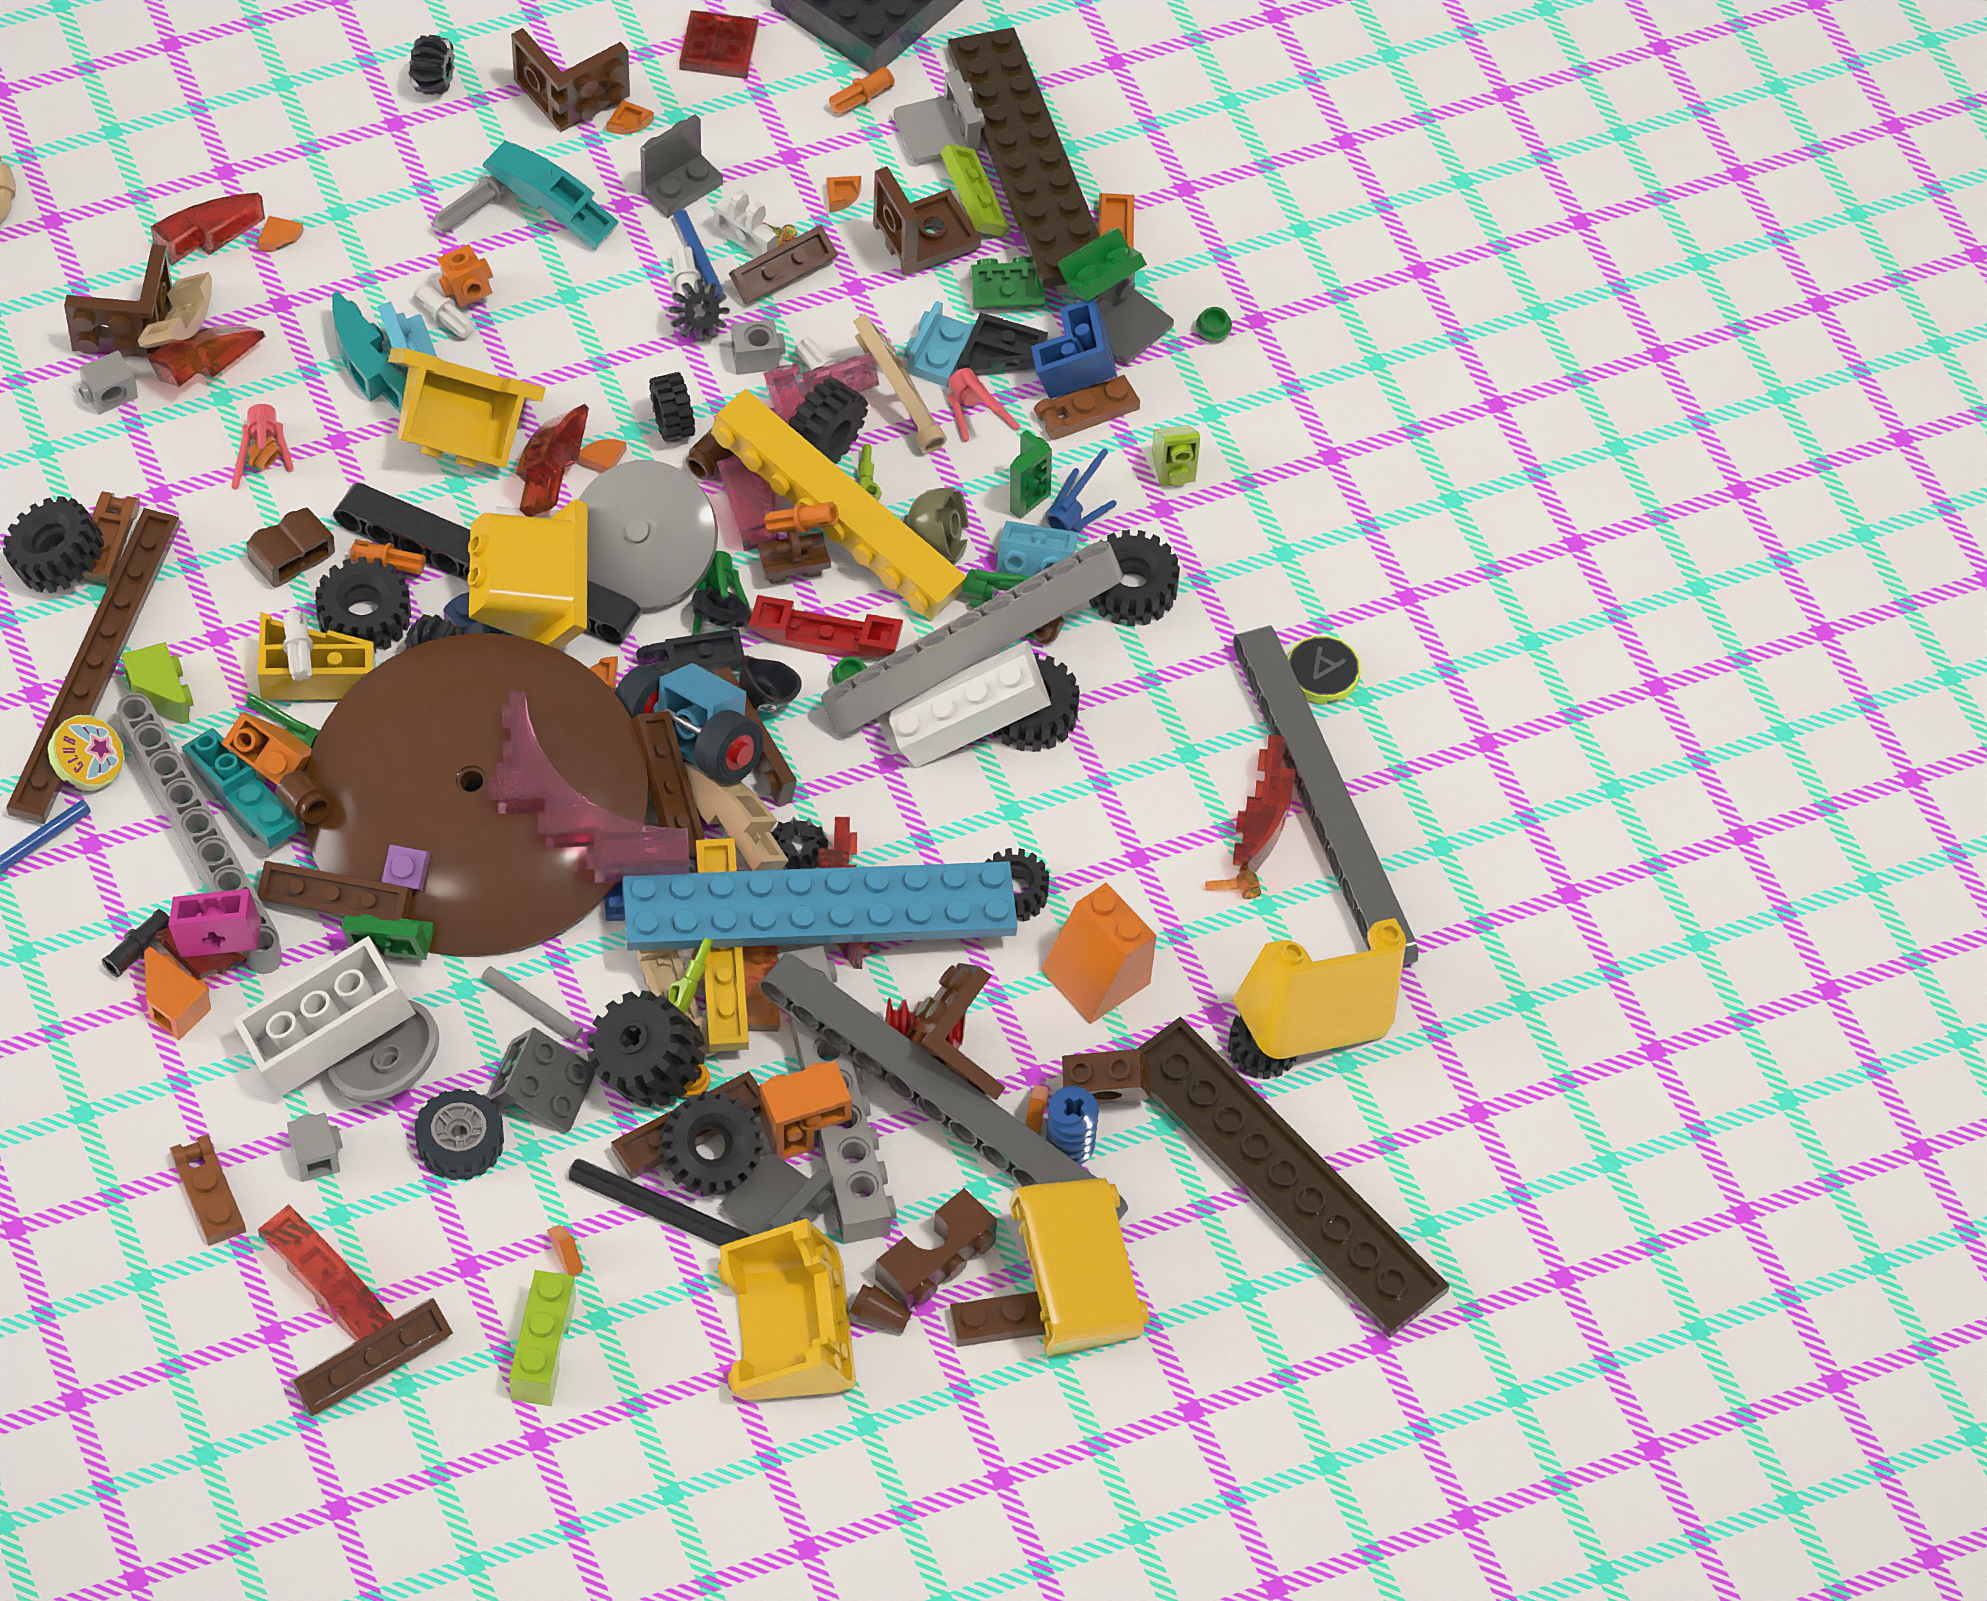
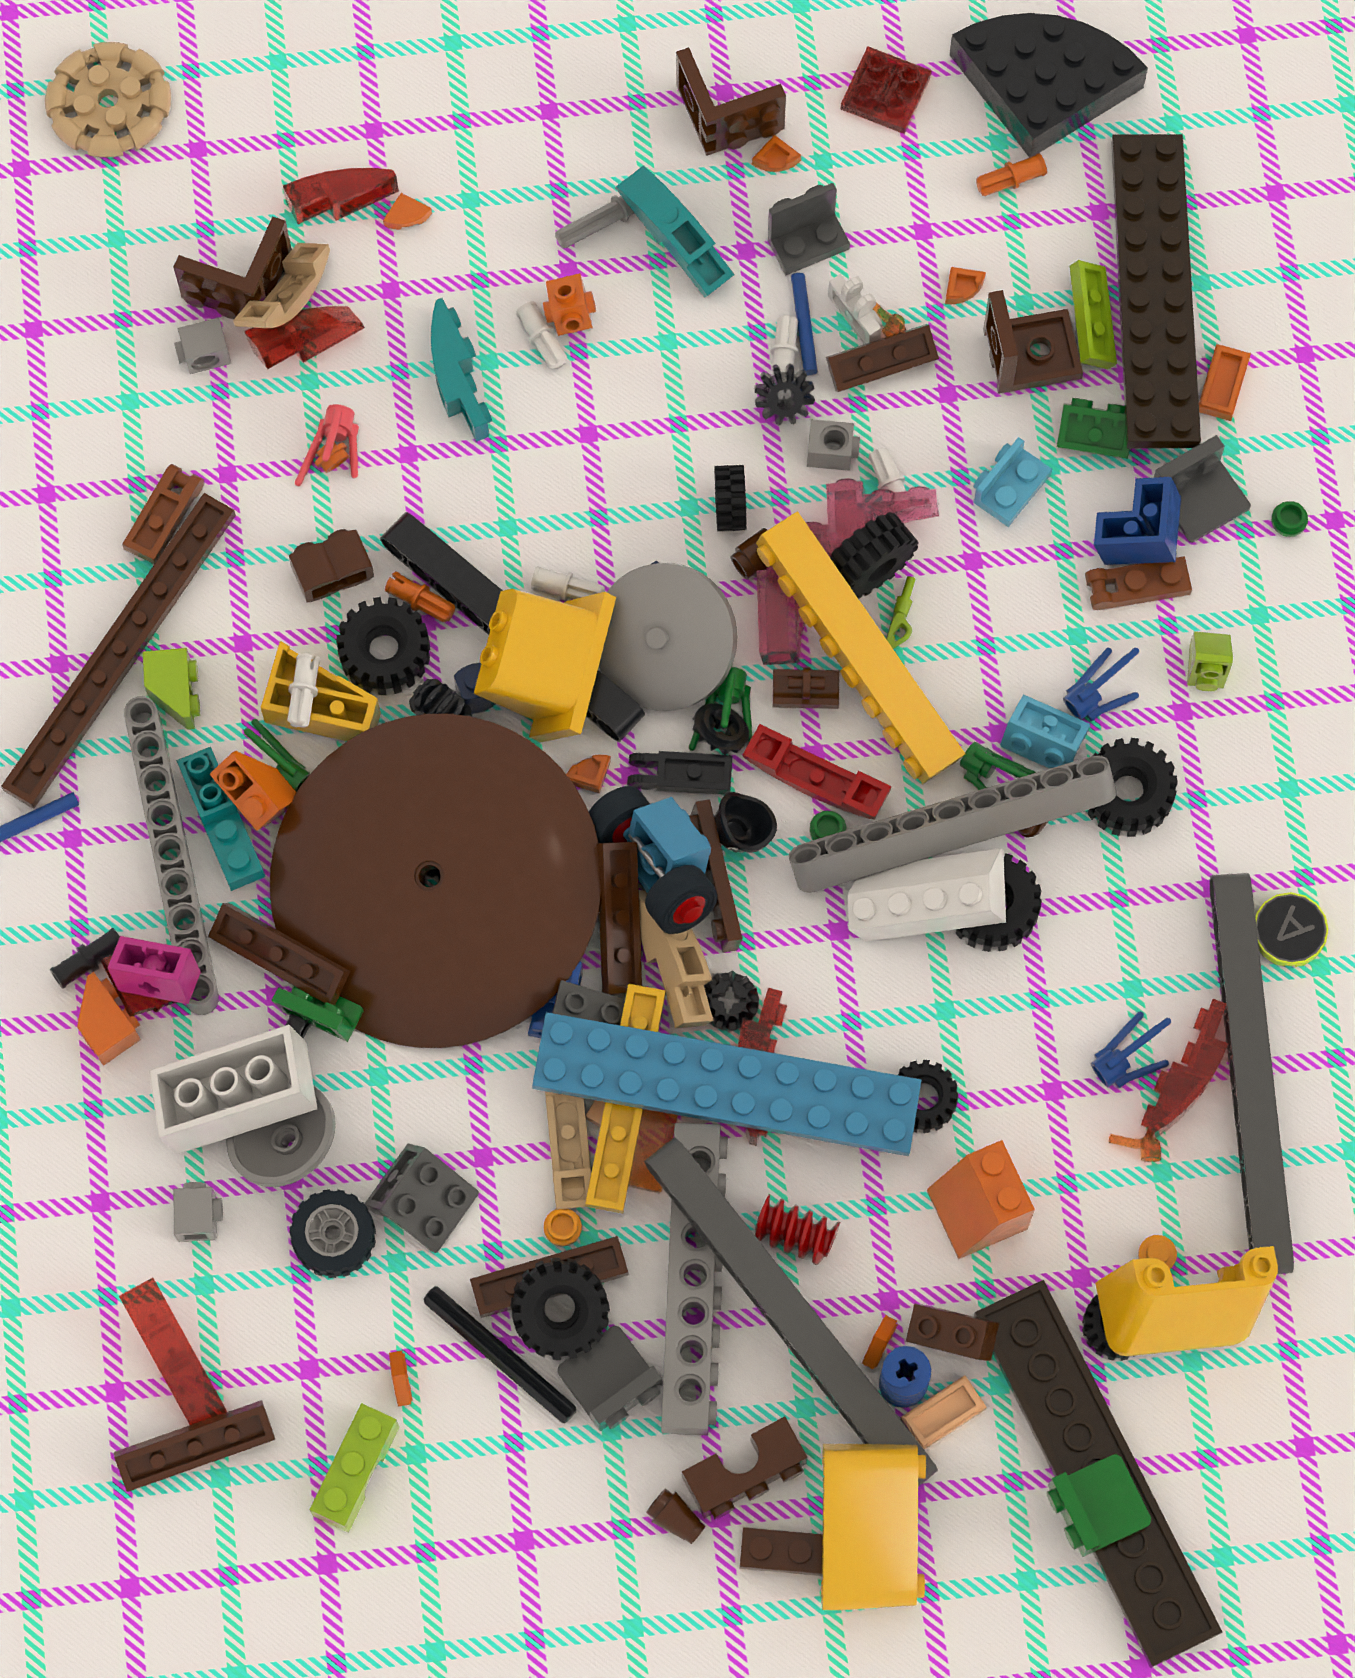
camera: 20 degrees right, 15 degrees up
black tyre [2,496,104,593] -> none
tile [48,715,125,790] -> none
dark orange plate [169,1134,246,1246] -> none
reddish brown brick [276,770,330,824] -> none
medium azure bracket [377,301,437,375] -> none
medium lavender plate [382,845,431,891] -> none
yellow windscreen [388,348,546,468] -> none
black gear [408,34,455,95] -> none
light grey bar [482,966,583,1041] -> none
clear pink arch [489,691,690,883] -> none
clear red slope [516,403,589,517] -> none
orange tile [577,439,627,473] -> none
black wheel [587,990,705,1108] -> none
lime hand [668,937,713,1014] -> none
yellow windscreen [718,1219,856,1401] -> none
orange brick [760,1060,852,1160] -> none
orange axle [764,501,839,533] -> none
tan plate [853,313,947,454] -> none
light grey bracket [893,70,985,163] -> none
olive cylinder [903,487,968,561] -> none
reddish brown bracket [905,963,1006,1100] -> none
coral plant [947,368,1020,442] -> none
black wing [957,312,1048,373] -> none
green bracket [1010,430,1052,519] -> none
green bracket [1058,227,1147,302] -> none
none -> light nougat tile [900,1375,987,1450]
none -> green bracket [1046,1454,1151,1557]
none -> blue plant [1090,1011,1171,1089]

